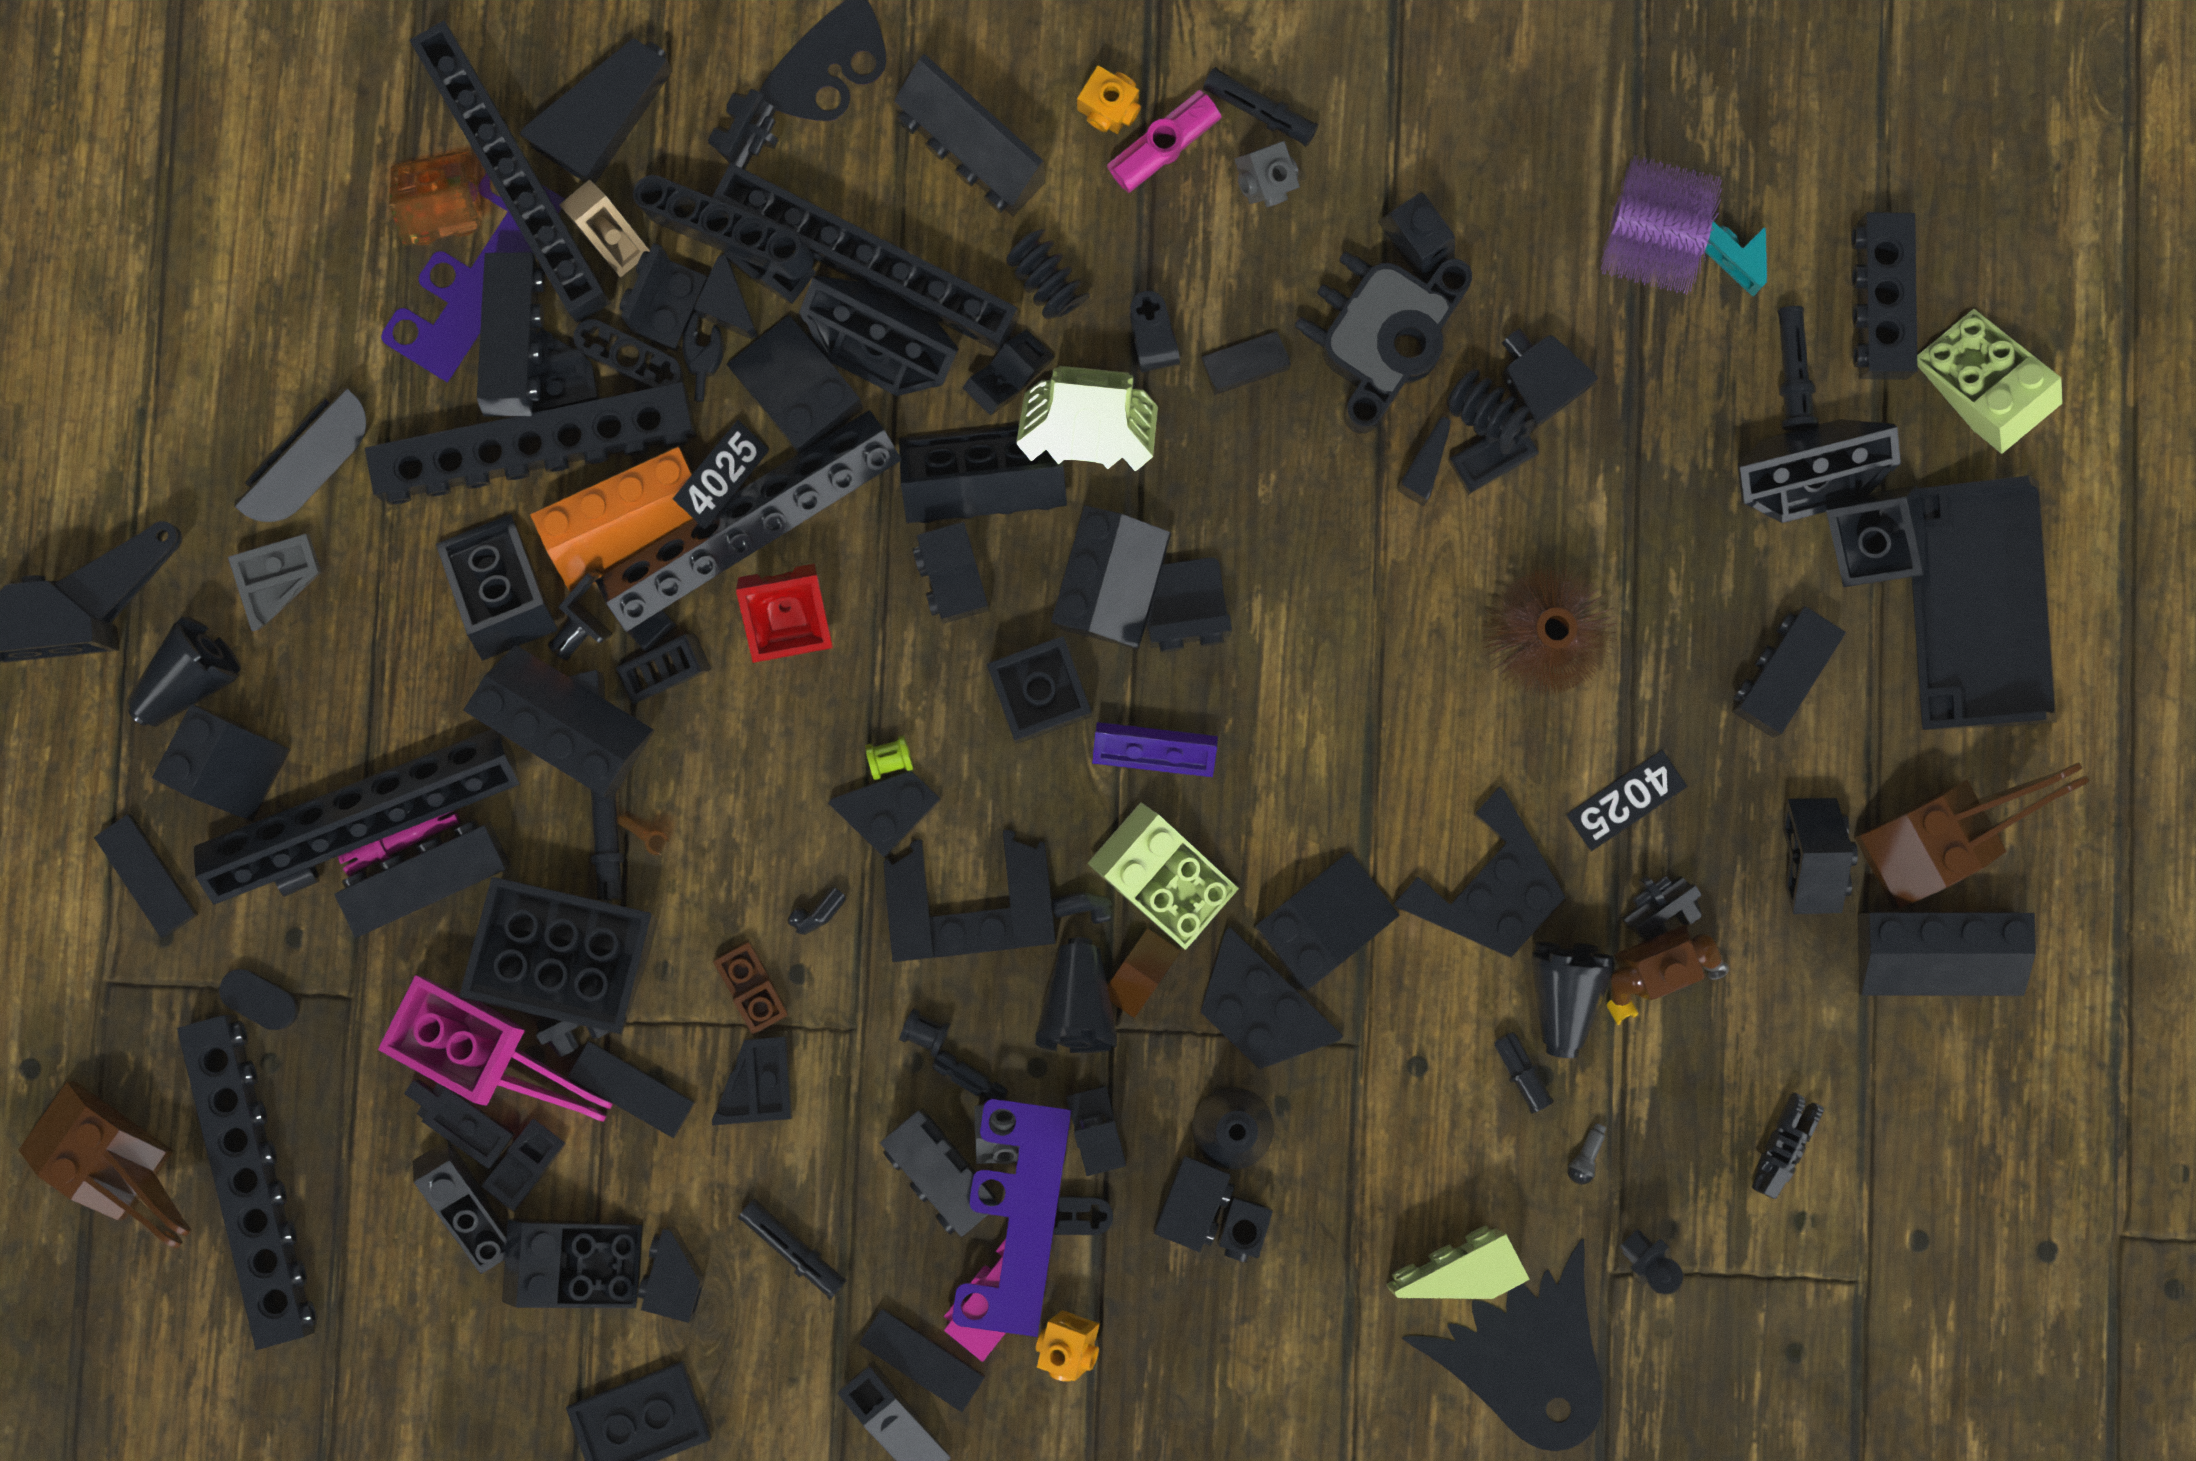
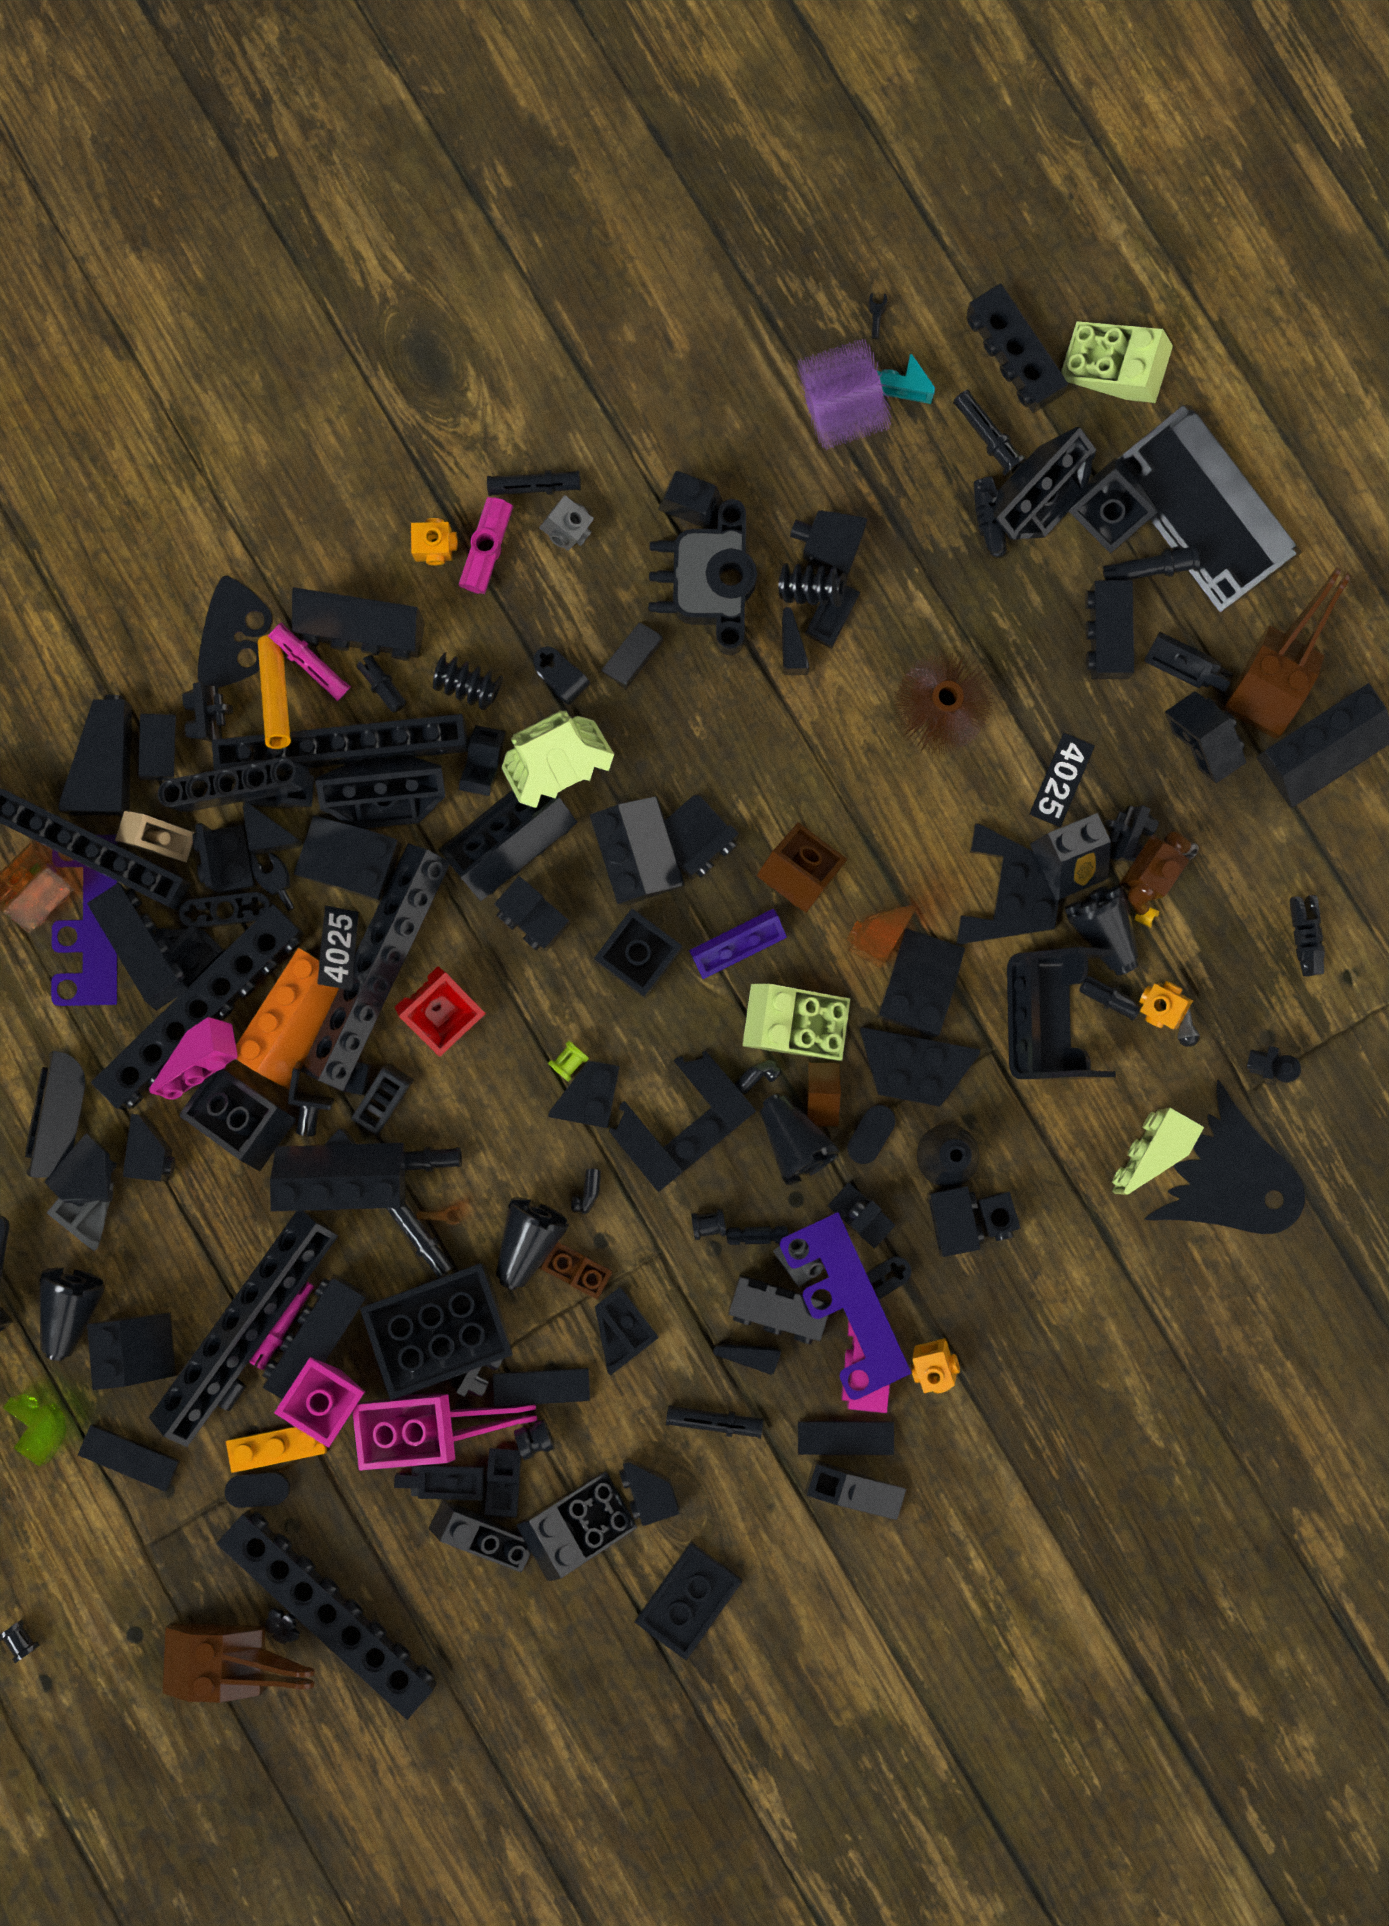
camera: 30 degrees left, 0 degrees up
none -> clear neon green brick [3,1394,66,1467]
none -> black slope [44,1133,117,1207]
none -> black slope [123,1114,175,1182]
none -> black hinge [139,713,176,781]
none -> dark pink slope [149,1017,238,1099]
none -> light orange plate [226,1426,328,1473]
none -> light orange piece [258,634,291,749]
none -> black plant [264,1607,300,1645]
none -> dark pink pin [268,622,351,701]
none -> dark pink slope [274,1357,365,1448]
none -> black axle [356,655,406,713]
none -> black pin [405,1147,462,1172]
none -> black cone [496,1197,569,1290]
none -> black wheel [514,1419,555,1461]
none -> black slope [713,1344,781,1375]
none -> reddish brown slope [756,823,848,913]
none -> clear orange slope [846,905,917,969]
none -> black tile [847,1105,895,1164]
none -> black hand [868,293,888,339]
none -> black hinge [974,477,1007,559]
none -> black windscreen [1007,947,1116,1080]
none -> black slope [1030,813,1111,901]
none -> black pin [1102,544,1200,581]
none -> light orange brick [1139,981,1193,1030]
none -> black hinge [1144,631,1233,692]

